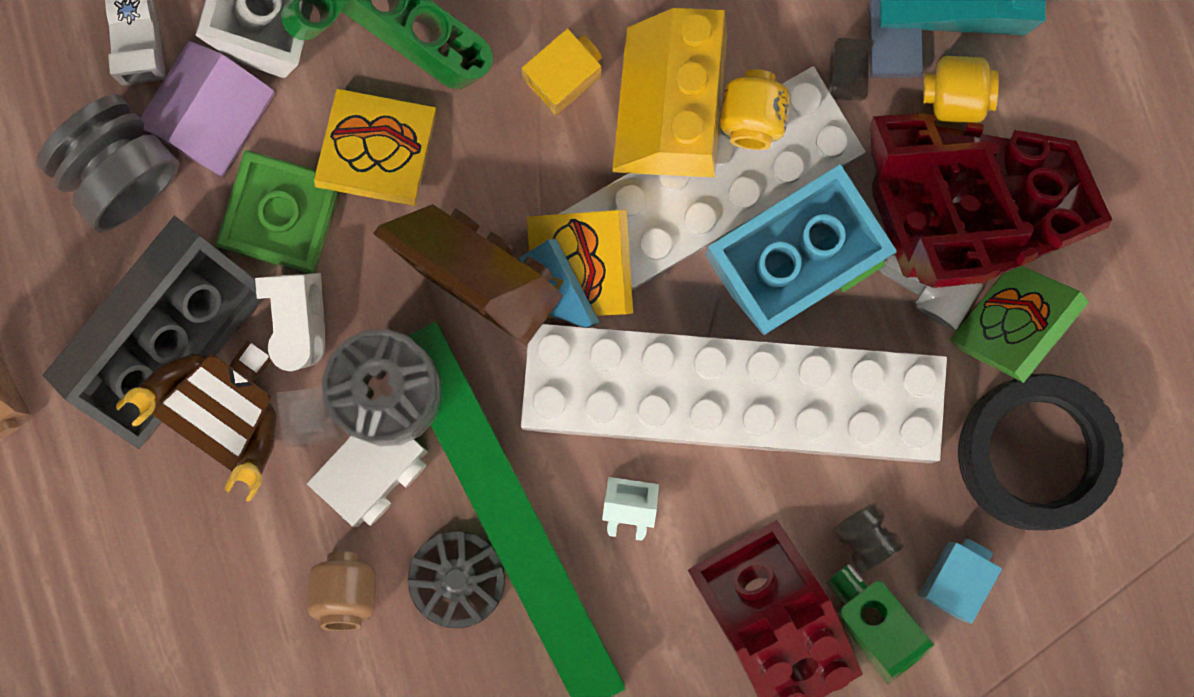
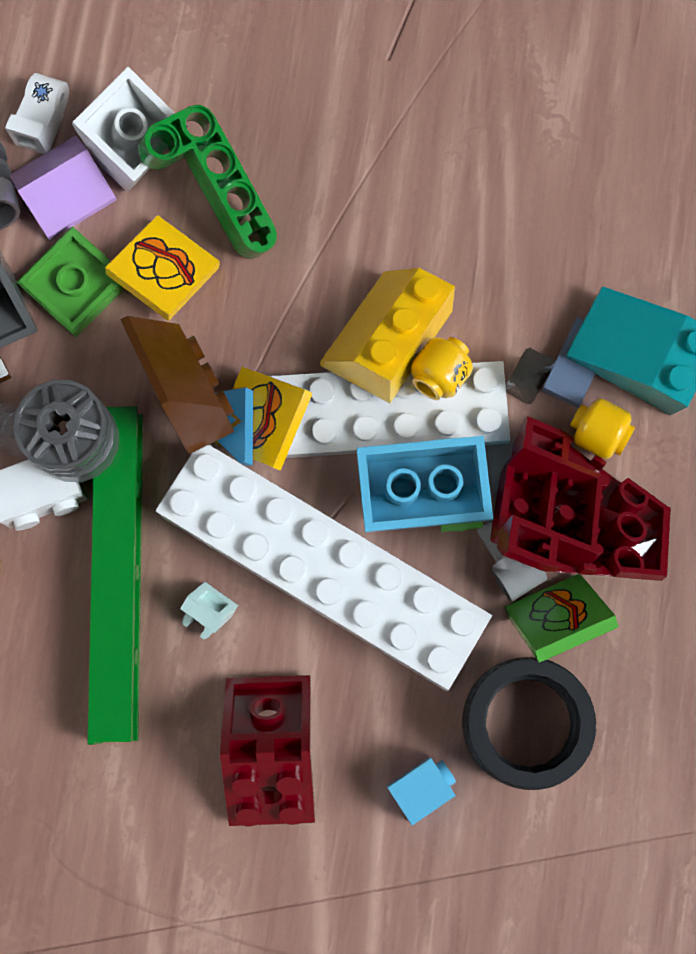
camera: 30 degrees right, 5 degrees down
white leg [255,273,326,371] -> none
dark grey wheel [408,531,505,628] -> none
yellow brick [521,28,602,116] -> none
green torso [826,564,934,685] -> none
clear smoke wheel [832,502,904,573] -> none

